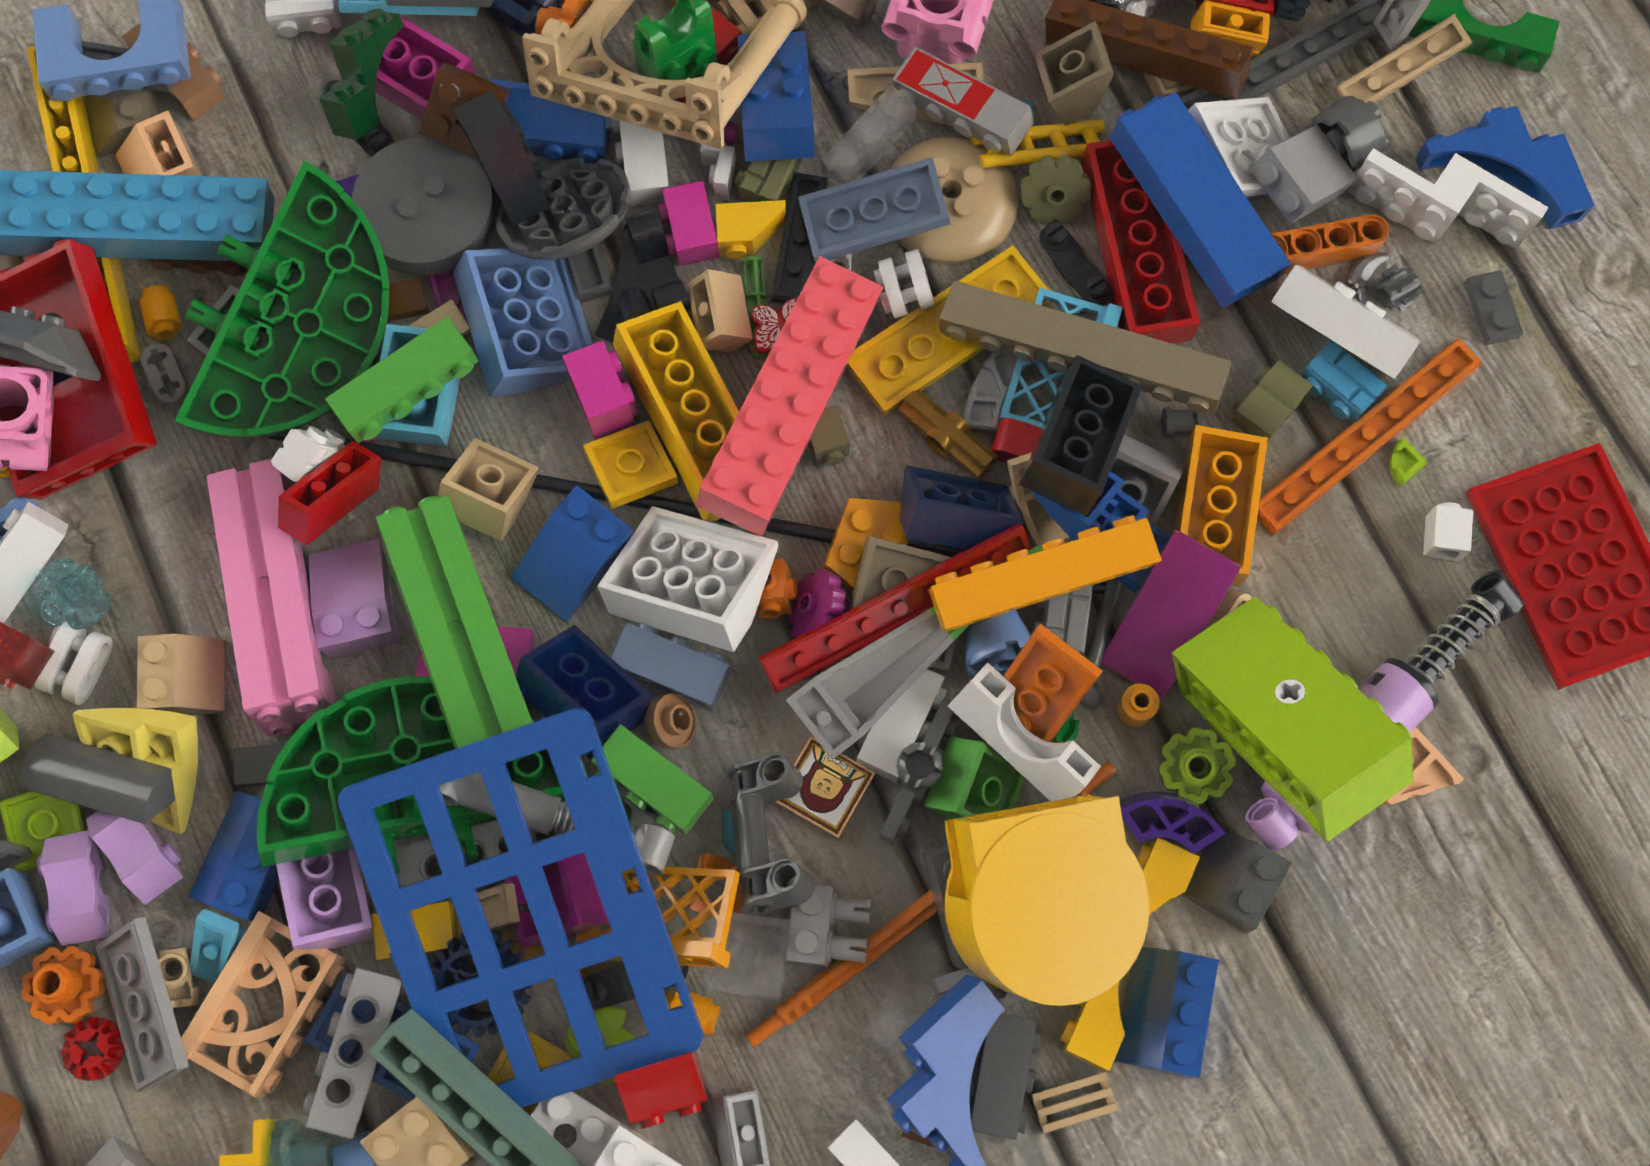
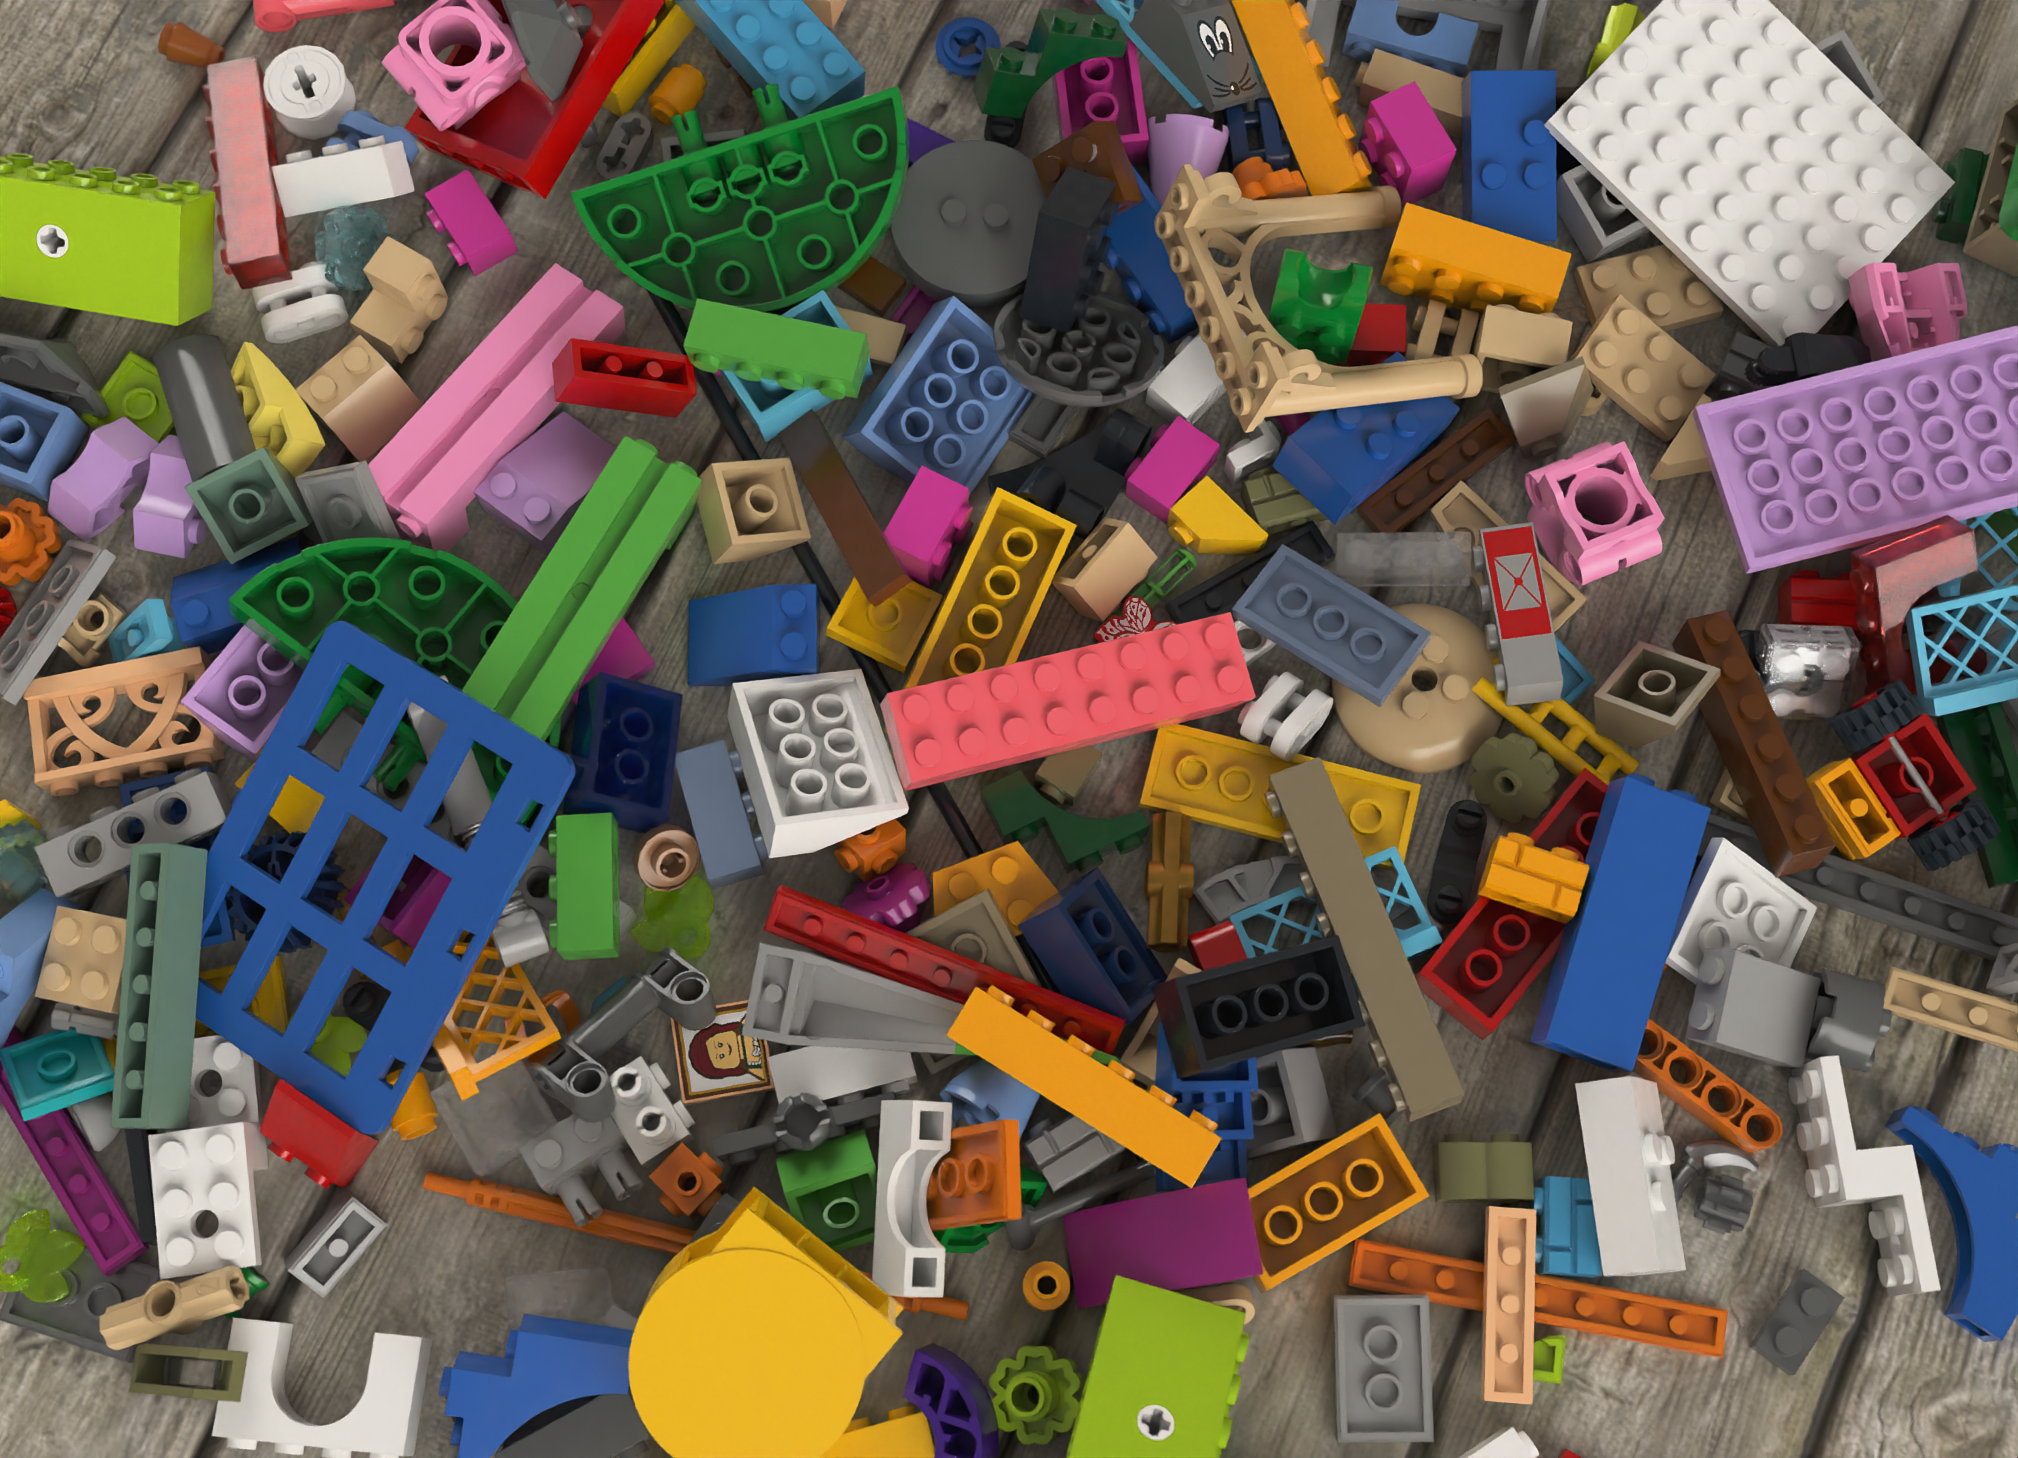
camera: 50 degrees right, 0 degrees up
white brick [271,426,345,482] -> none
tan tile [454,883,520,939] -> none
none -> sand green slope [184,446,313,564]
none -> light grey tile [294,461,401,543]
none -> tan brick [349,236,449,364]
none -> dark pink brick [424,169,518,276]
none -> white brick [609,1056,695,1169]
none -> clear neon green plate [630,875,715,960]
none -> orange brick [649,1143,726,1220]
none -> reddish brown tile [778,409,912,608]
none -> blue gear [935,17,1001,80]
none -> dark green arch [980,769,1149,874]
none -> lavender cone [1147,114,1229,205]
none -> light grey tile [1332,1294,1434,1442]
none -> reddish brown plate [1356,407,1517,543]
none -> light orange brick [1478,833,1589,924]
none -> light nougat plate [1481,1206,1536,1404]

